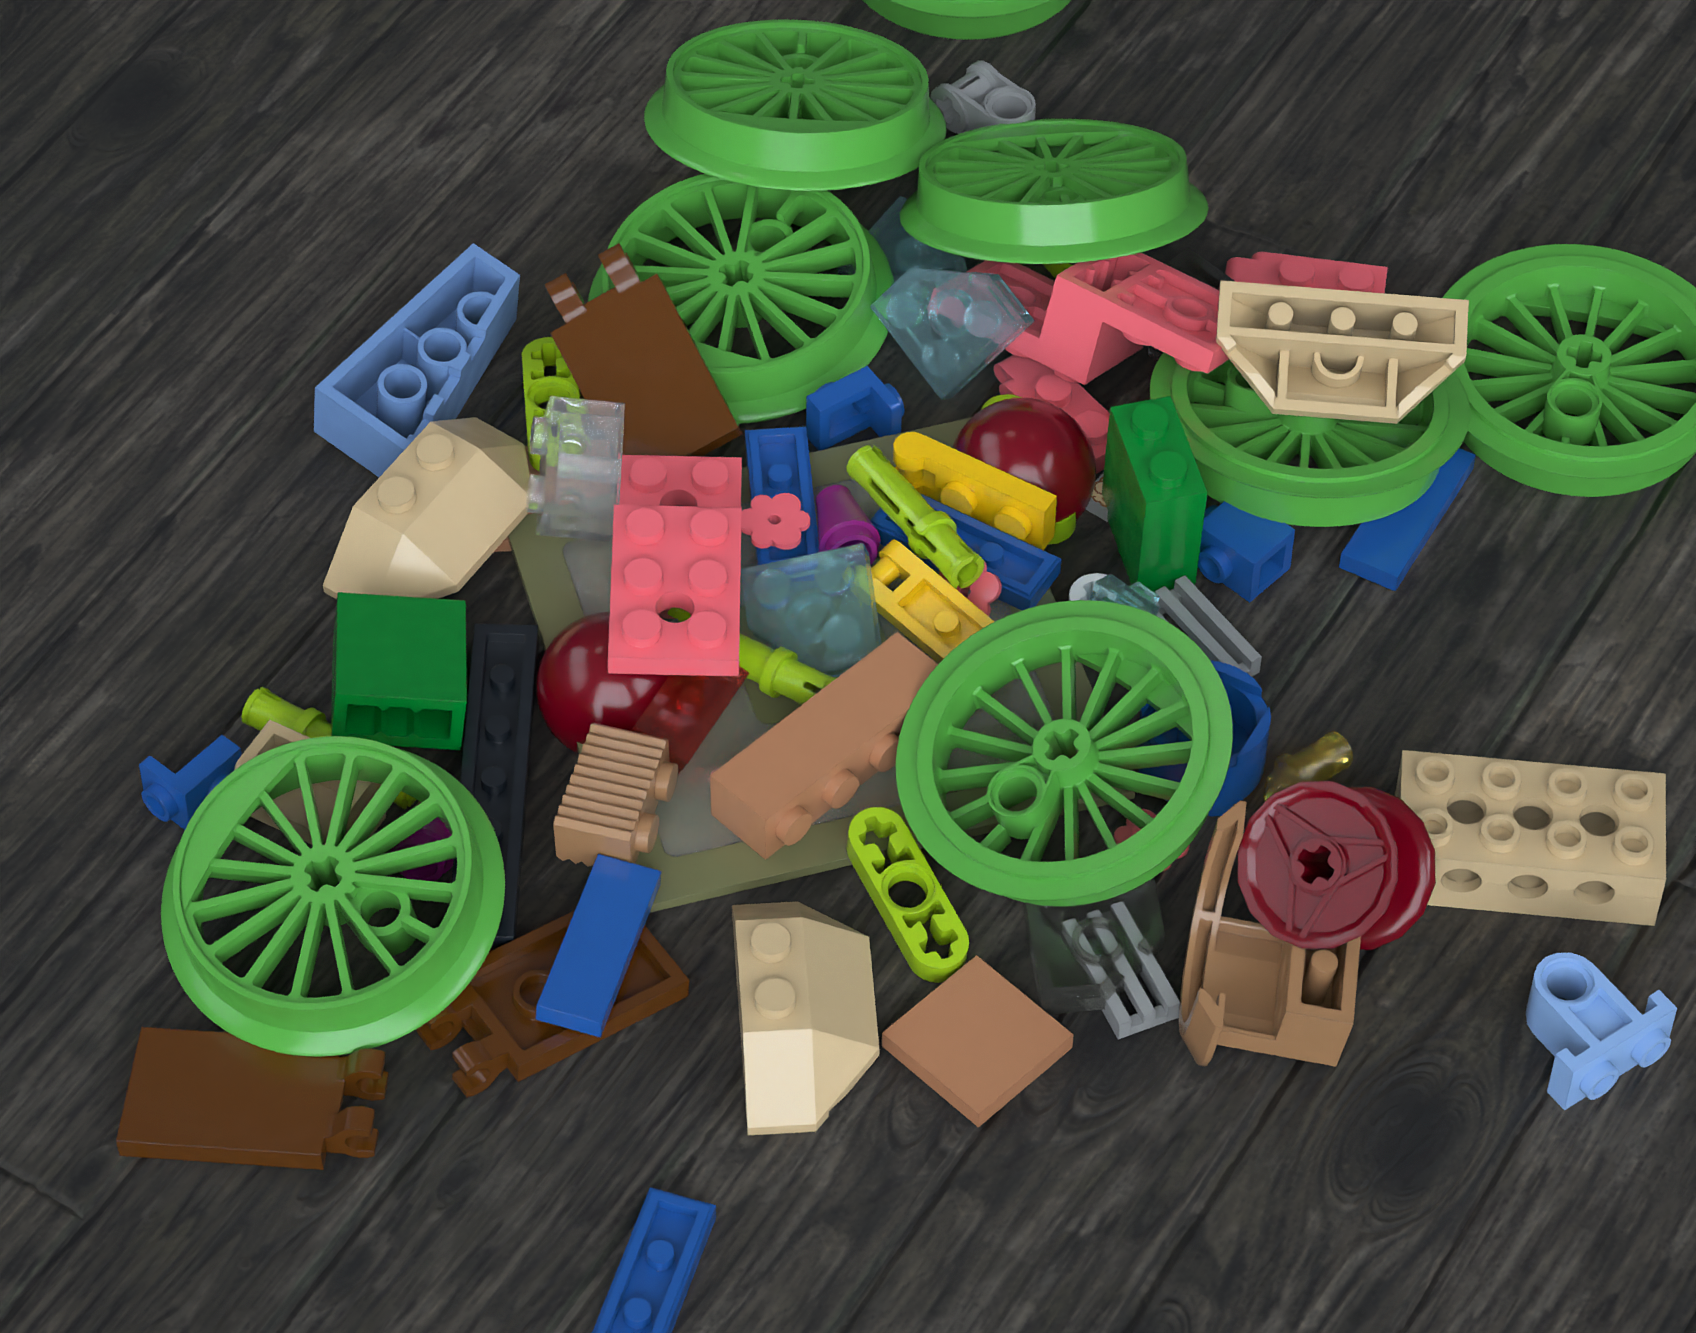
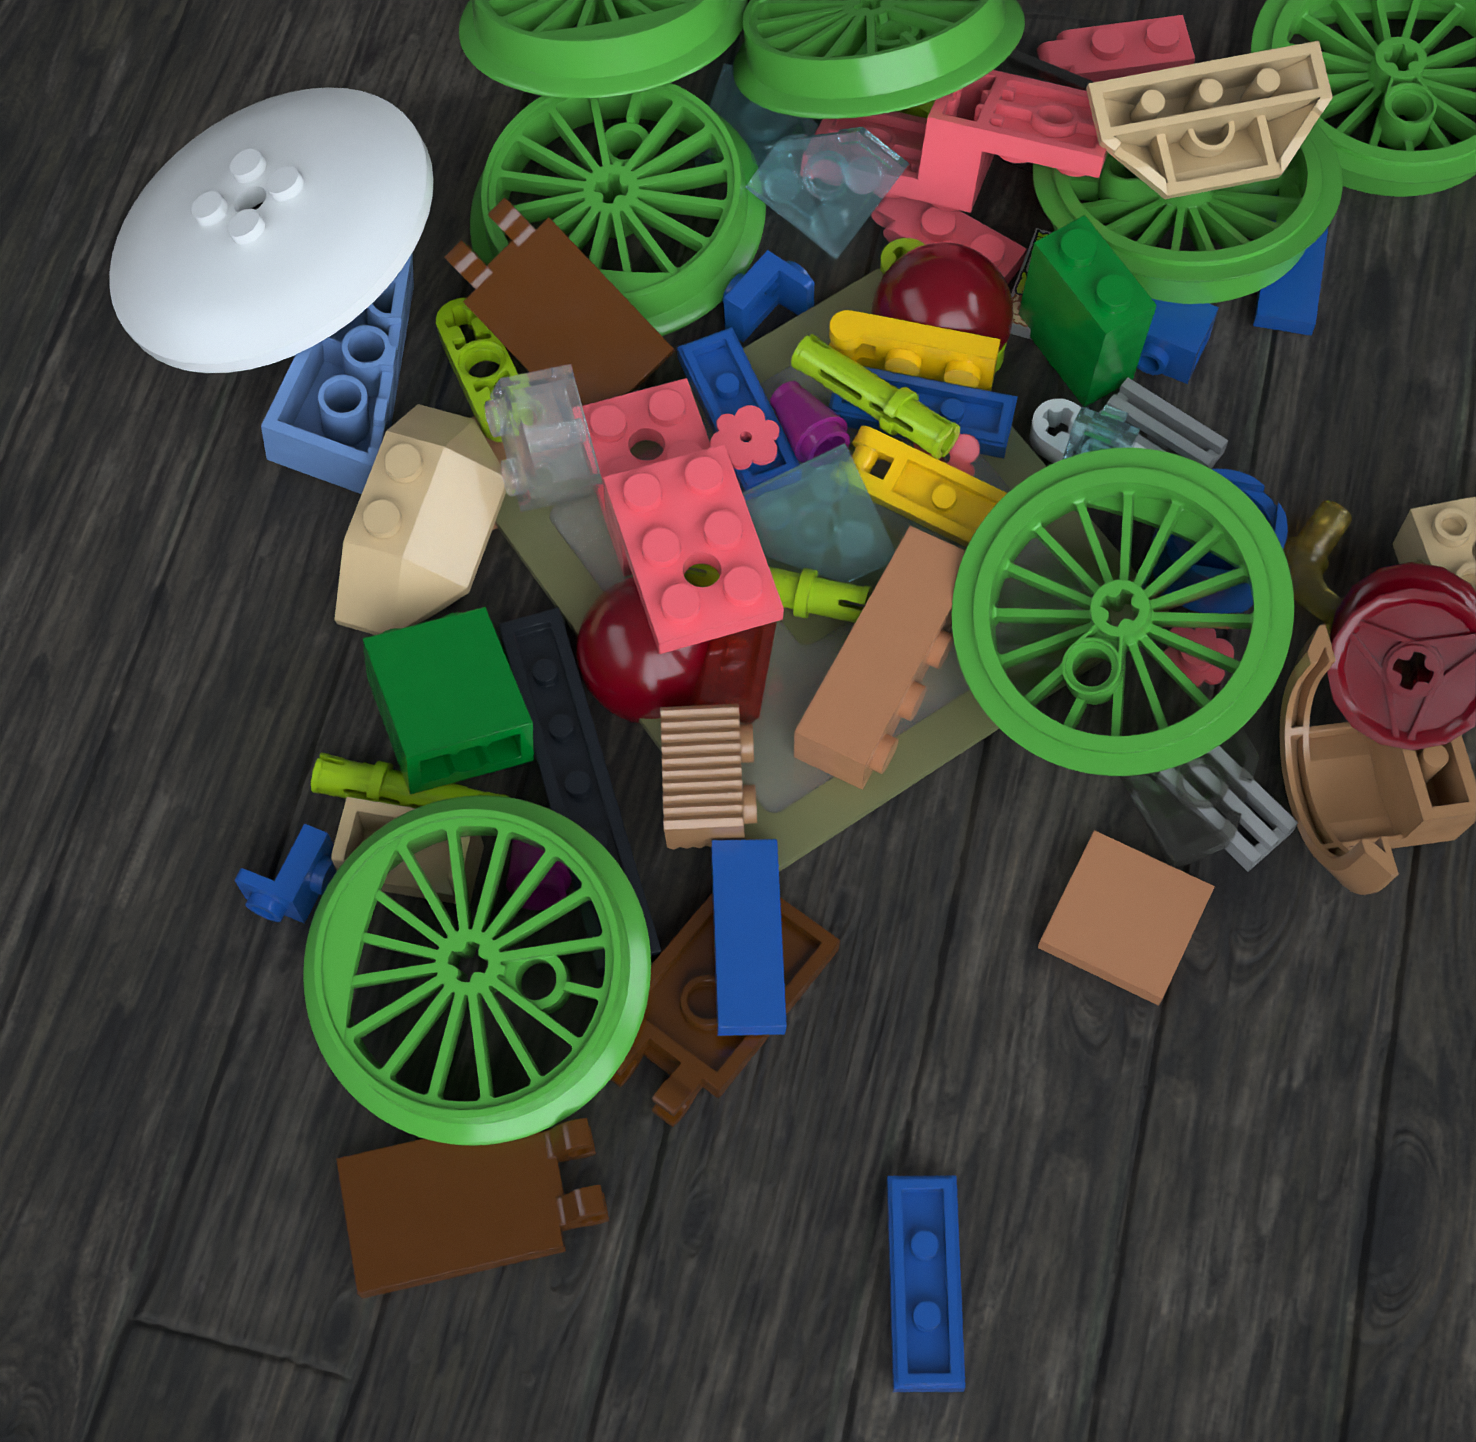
camera: 15 degrees left, 15 degrees up
tan wedge [732,902,879,1135] -> none
lime beam [846,807,969,983] -> none
none -> white dish [109,87,433,373]

